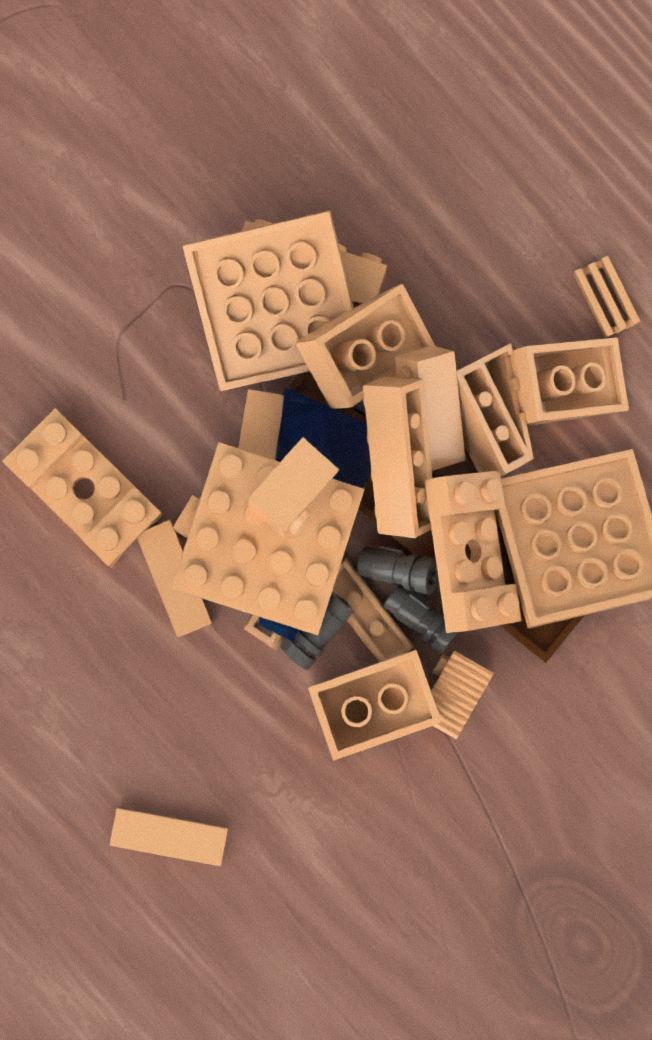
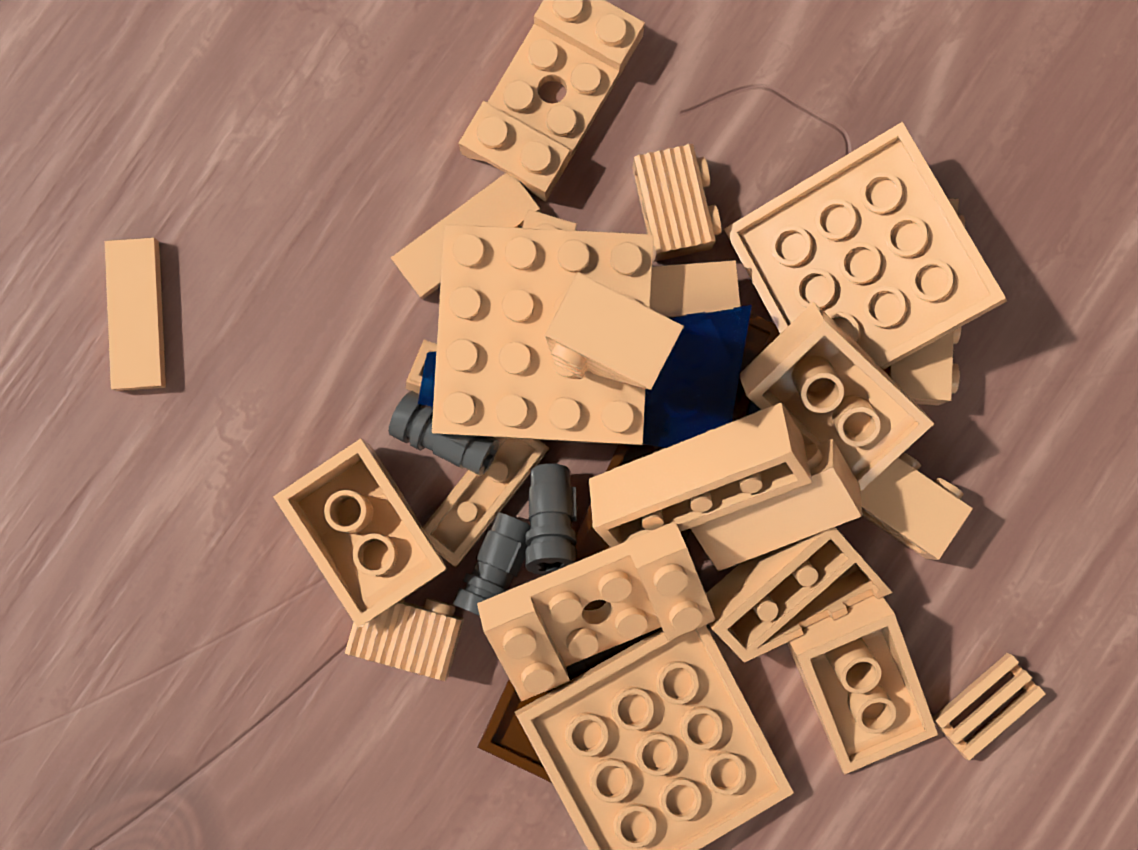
camera: 75 degrees right, 0 degrees up
none -> light nougat brick [632,144,721,262]
none -> light nougat brick [861,452,973,560]

